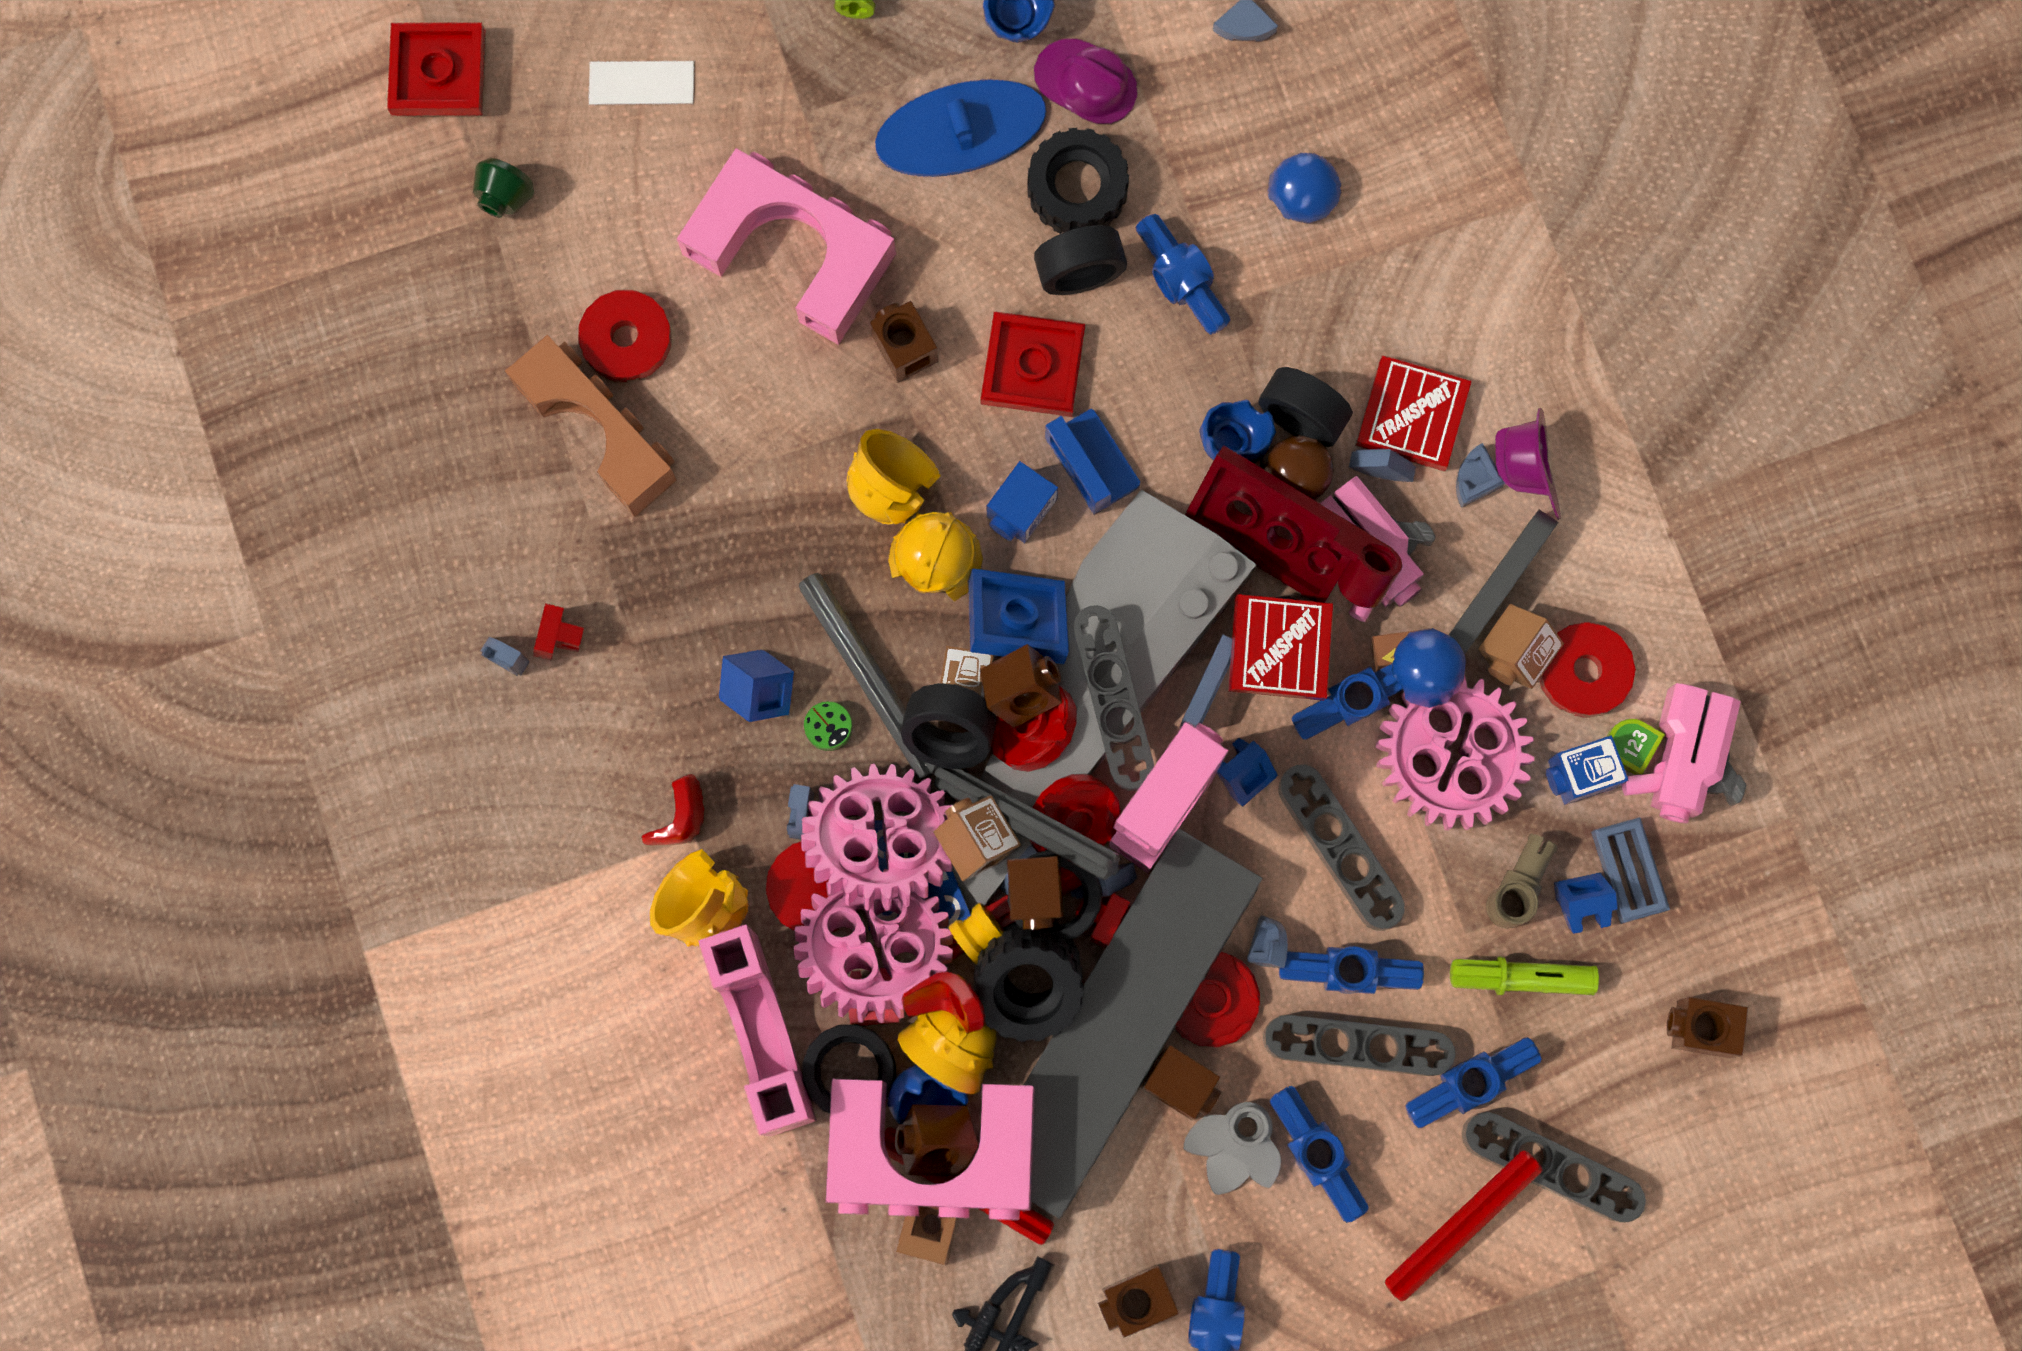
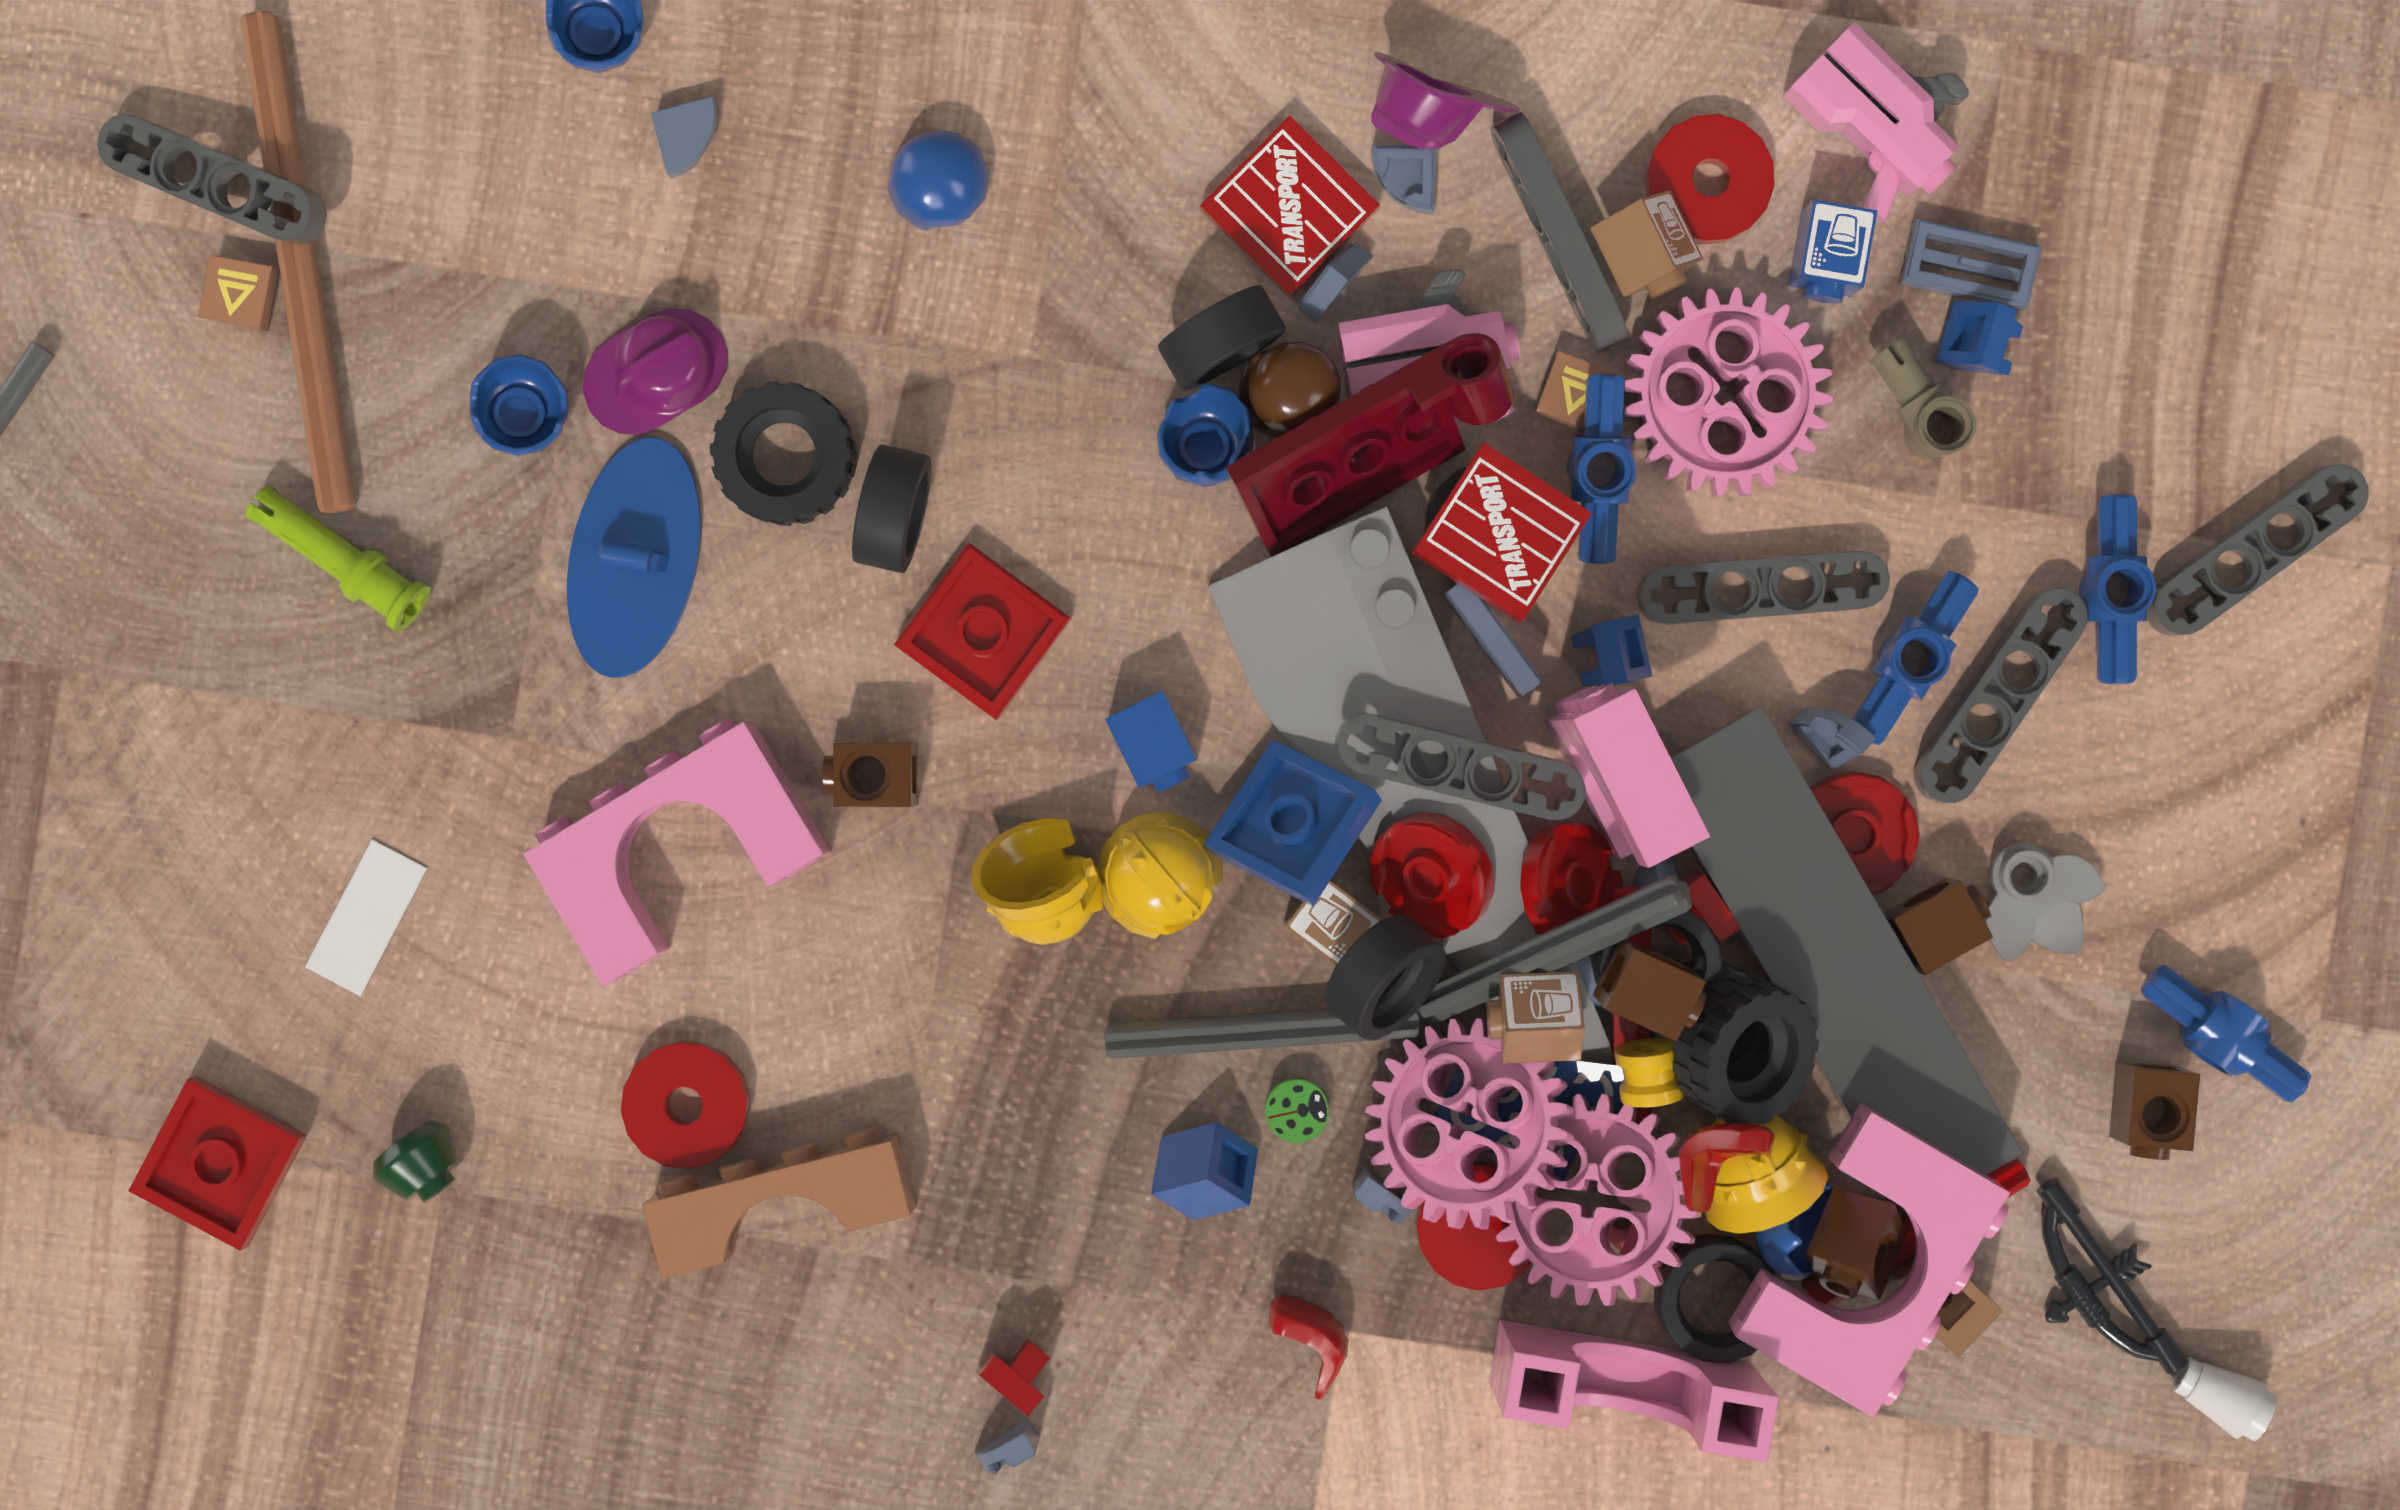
camera: 65 degrees left, 10 degrees up
yellow helmet [650,849,748,947] -> none
reddish brown brick [980,644,1062,728] -> none
blue panel [1045,409,1140,515] -> none
blue axle [1136,214,1230,335] -> none
blue axle [1270,1086,1369,1223] -> none
red axle [1385,1150,1542,1302] -> none
blue hair [1392,628,1466,708] -> none
lime axle [1450,956,1599,996] -> none
tile [1606,719,1665,775] -> none
reddish brown brick [1667,997,1748,1058] -> none

